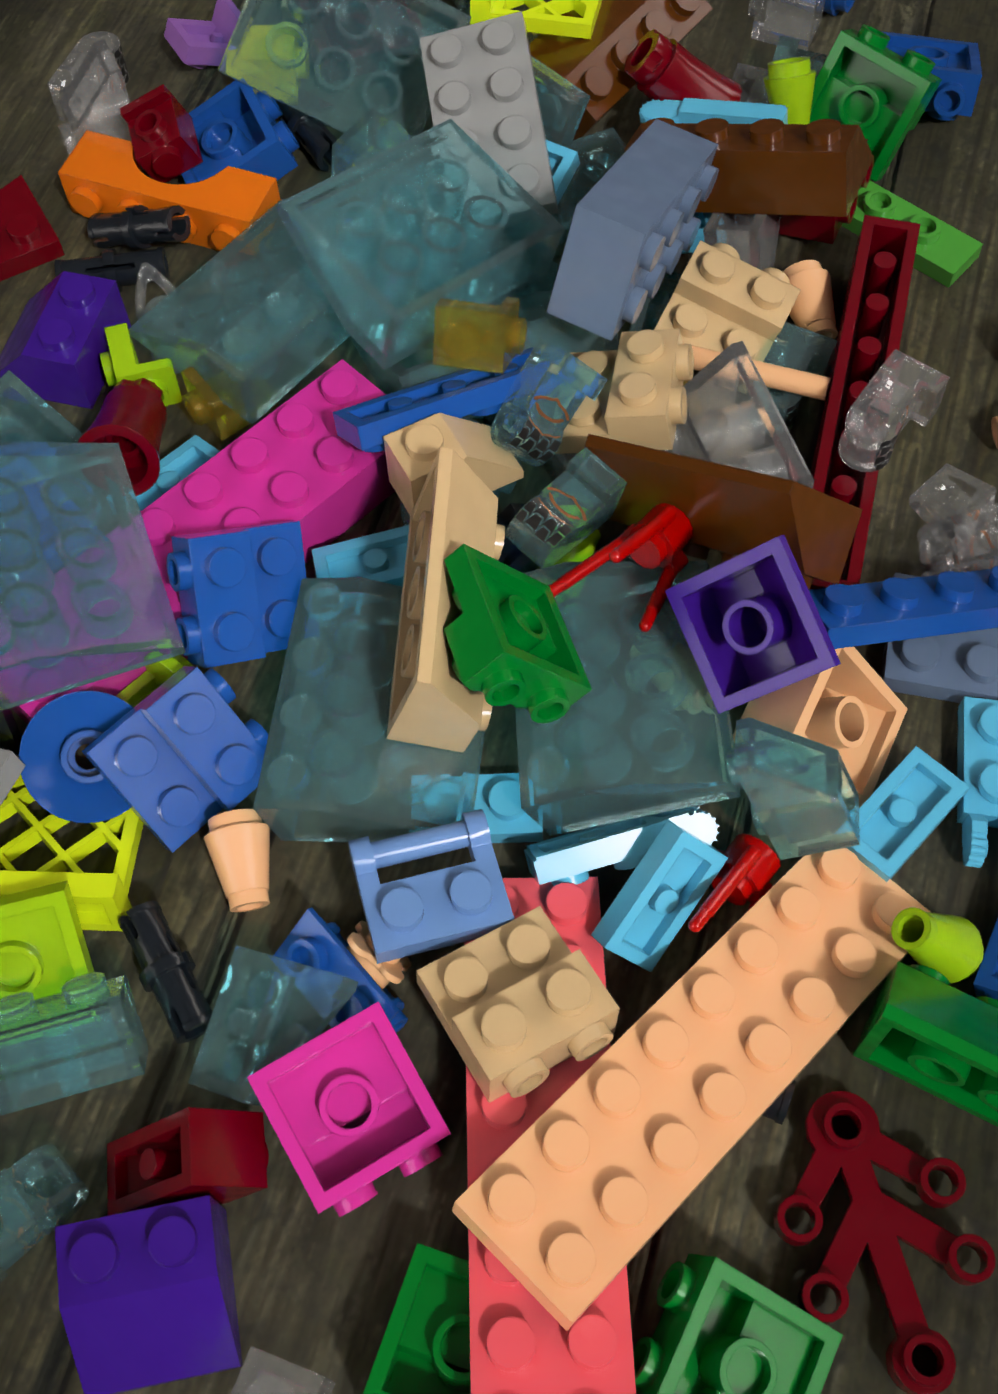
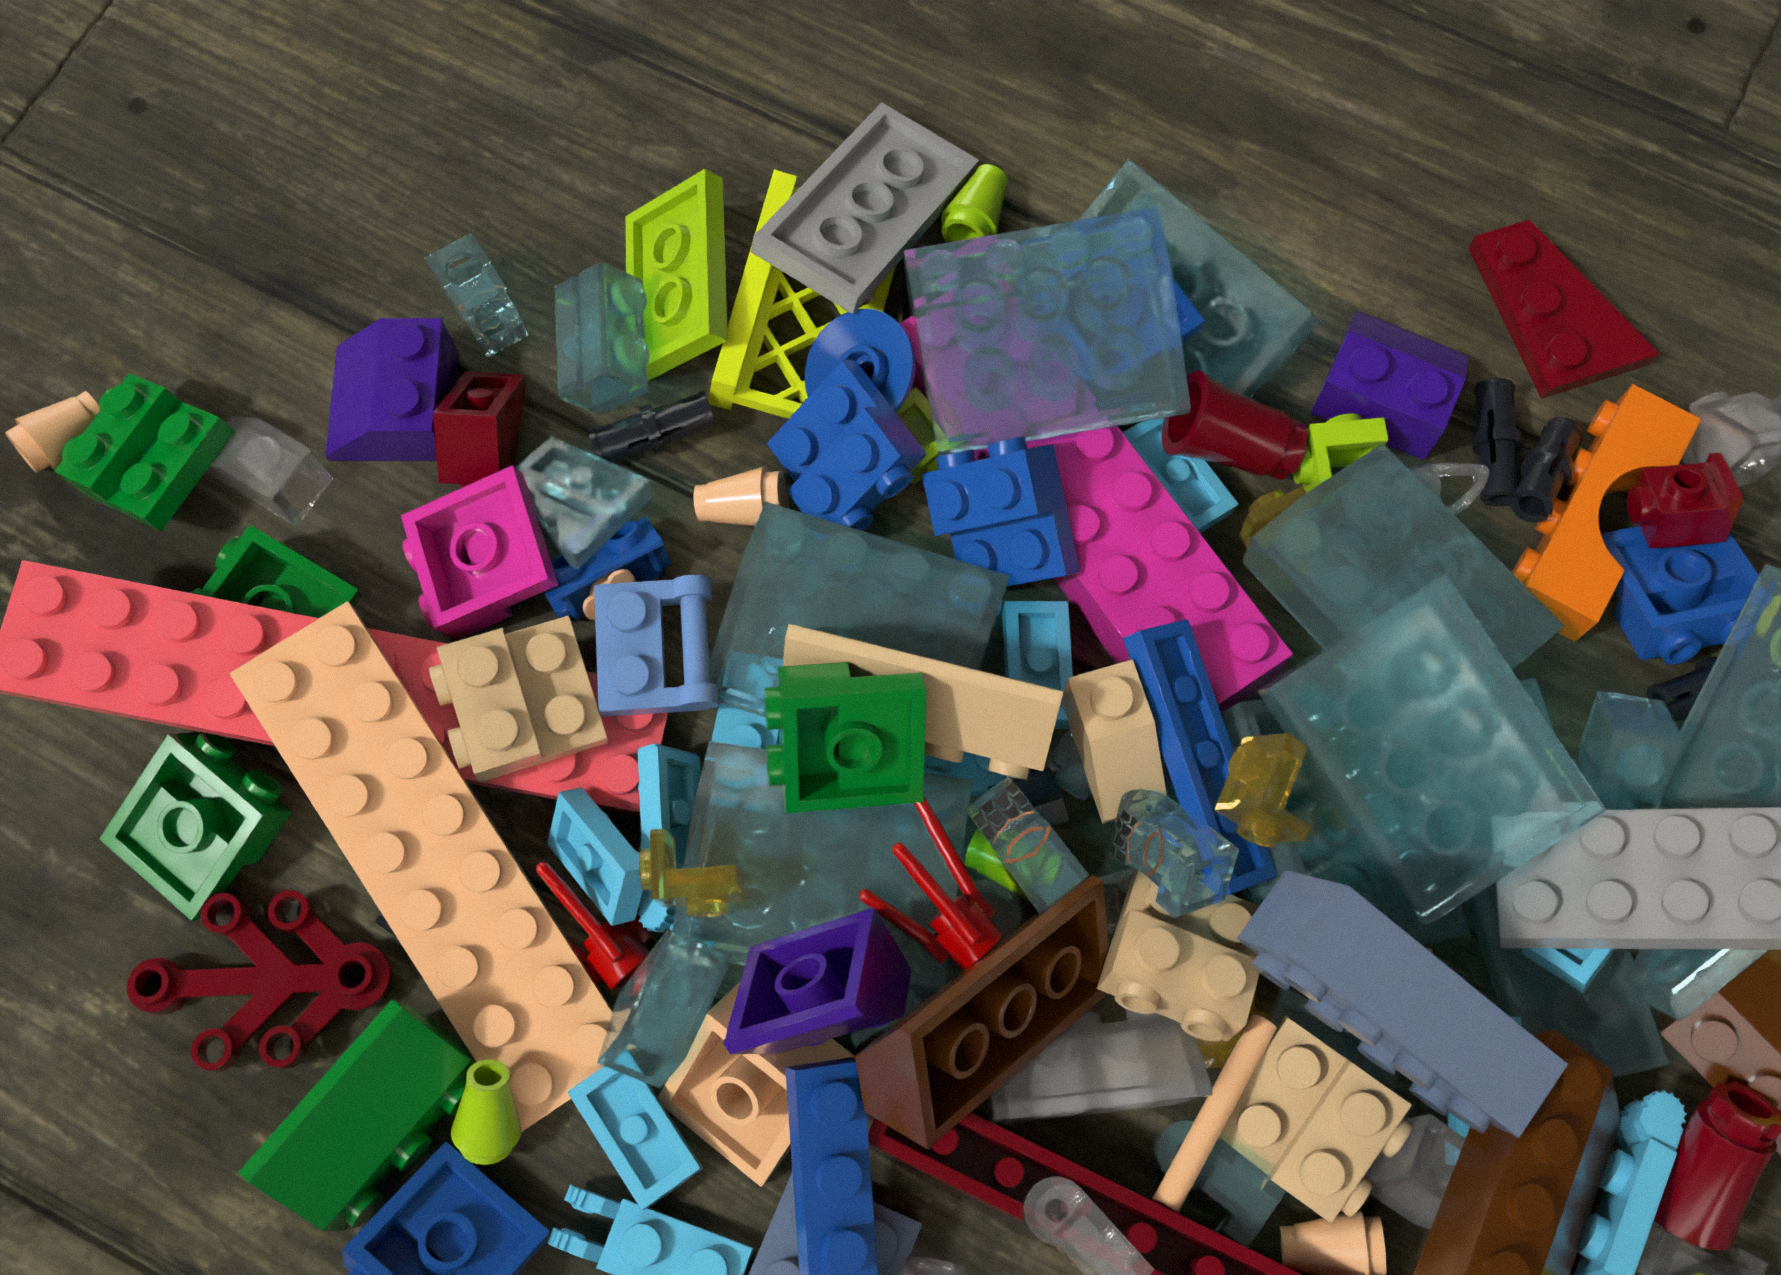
camera: 100 degrees right, 10 degrees up
none -> clear yellow bracket [639,828,746,917]

